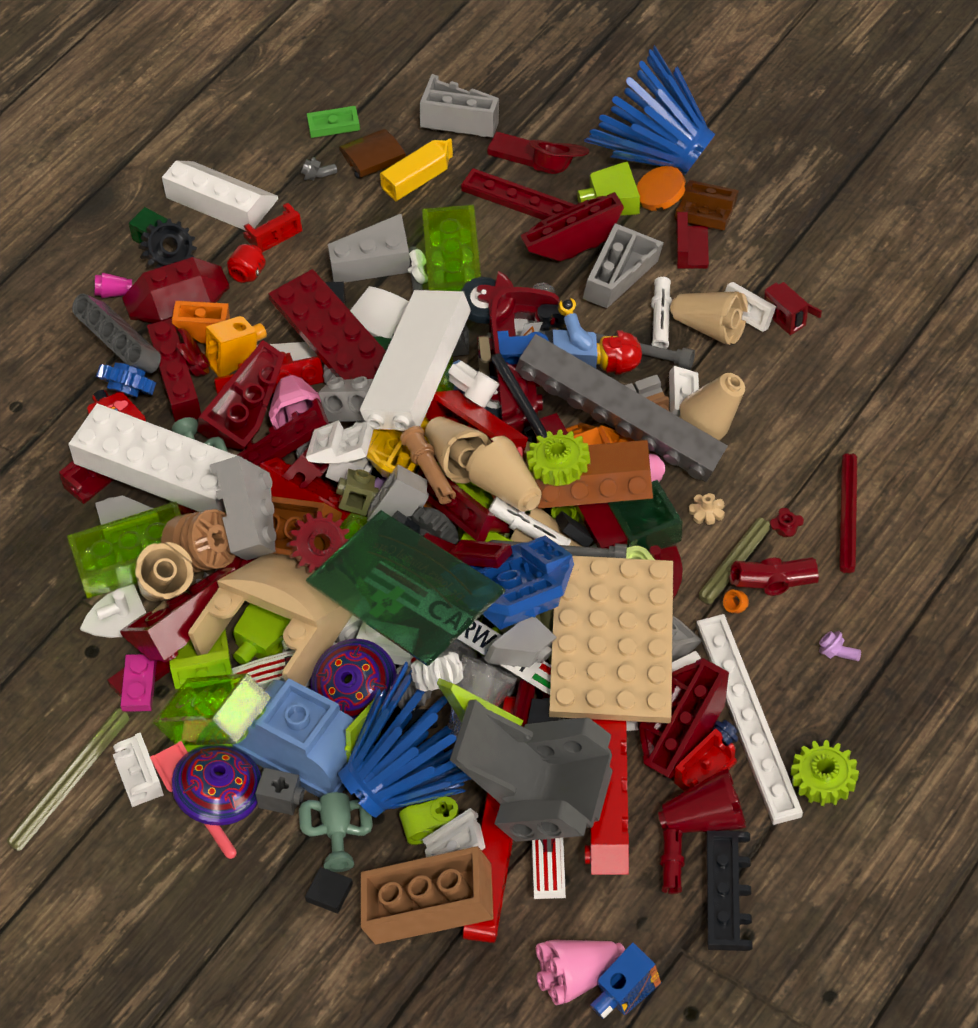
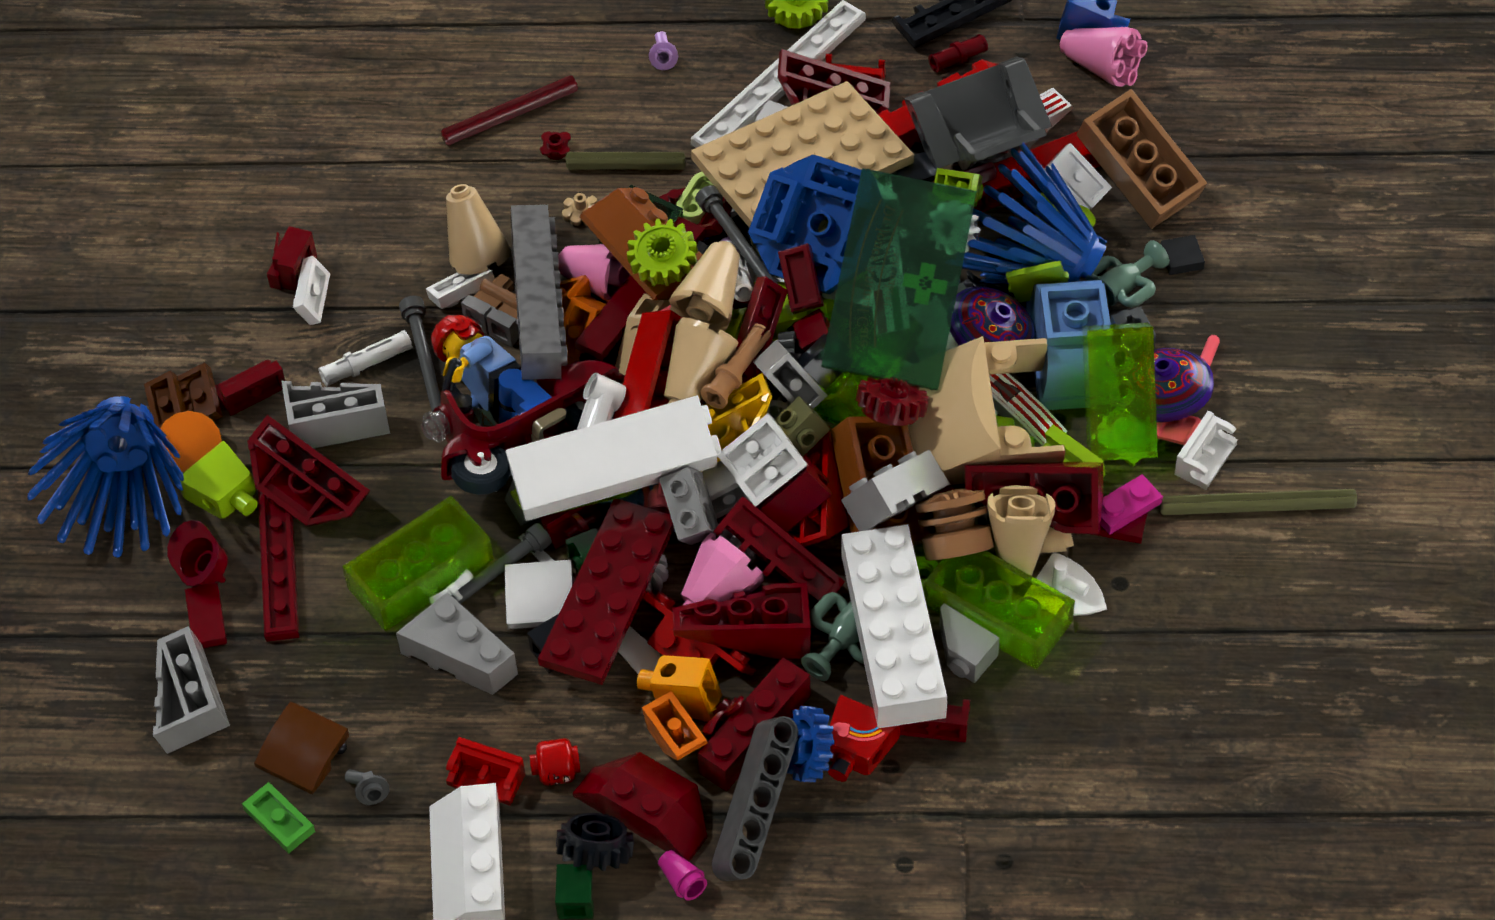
camera: 125 degrees left, 0 degrees up
yellow piece [380,138,453,201] -> none
black bar [491,353,547,438] -> none
dark red cone [658,768,746,834] -> none
tan cone [670,291,748,345] -> none
orange hinge [723,590,749,613] -> none
dark red piece [729,557,819,596] -> none

